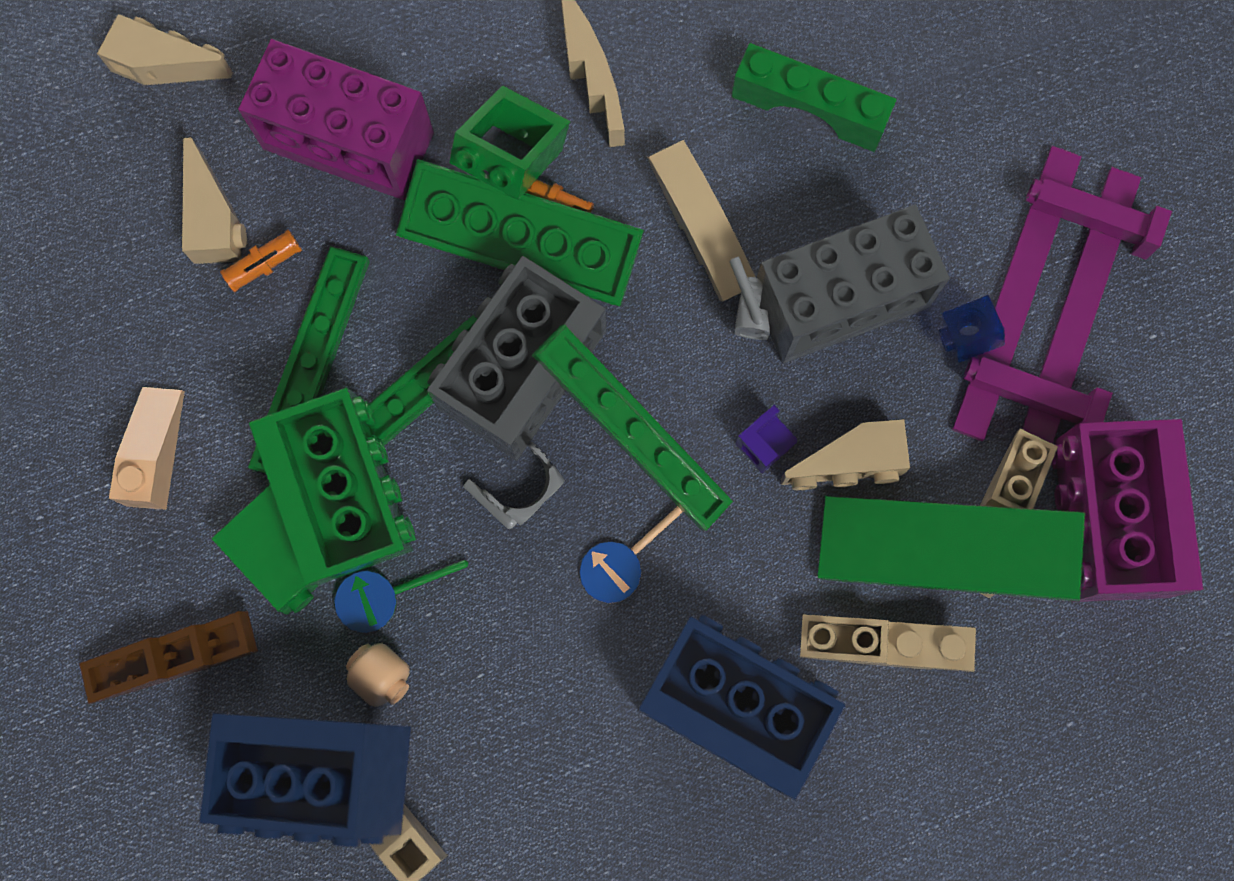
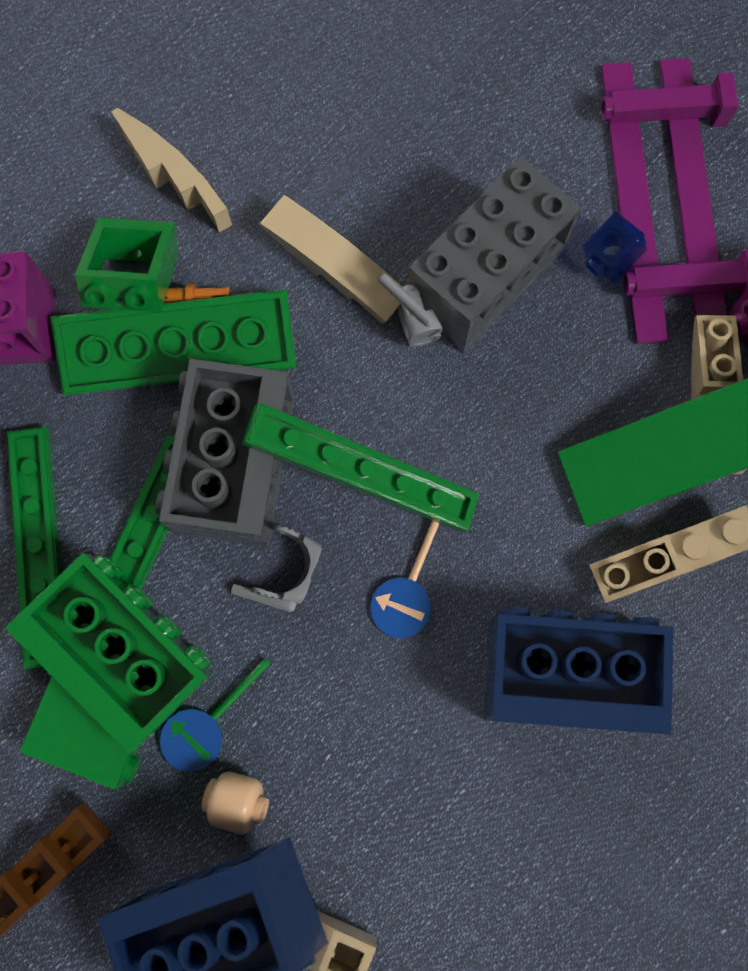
camera: 25 degrees left, 0 degrees up
green arch [732,43,897,152] -> none
dark purple panel [735,405,797,474] -> none
tan slope [781,419,910,490] -> none

